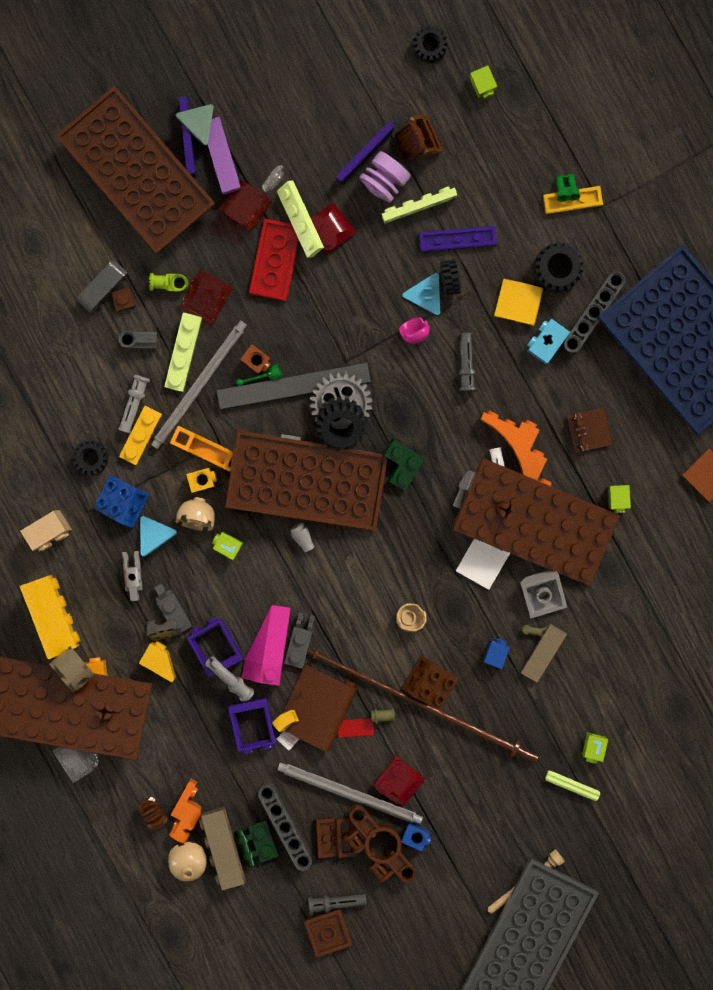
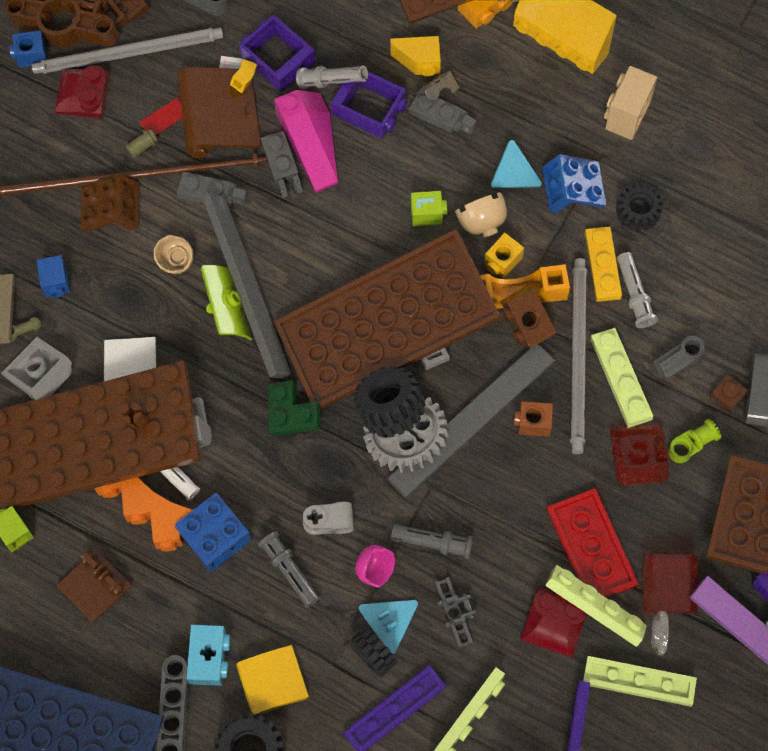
camera: 150 degrees right, 20 degrees down
light grey hinge [122,551,143,601] -> none
green hinge [236,364,282,386] -> none
light grey cone [290,522,314,552] -> none
lavender wheel [359,151,411,203] -> none
none -> blue bracket [175,493,252,573]
none -> dark grey hinge [176,172,248,206]
none -> lime shield [201,265,253,340]
none -> dark grey tile [203,193,292,379]
none -> light grey piece [303,502,354,535]
none -> dark grey pin [391,524,474,560]
none -> dark grey piece [435,577,477,648]
none -> reddish brown brick [500,286,557,348]
none -> yellowish green plate [583,656,697,707]

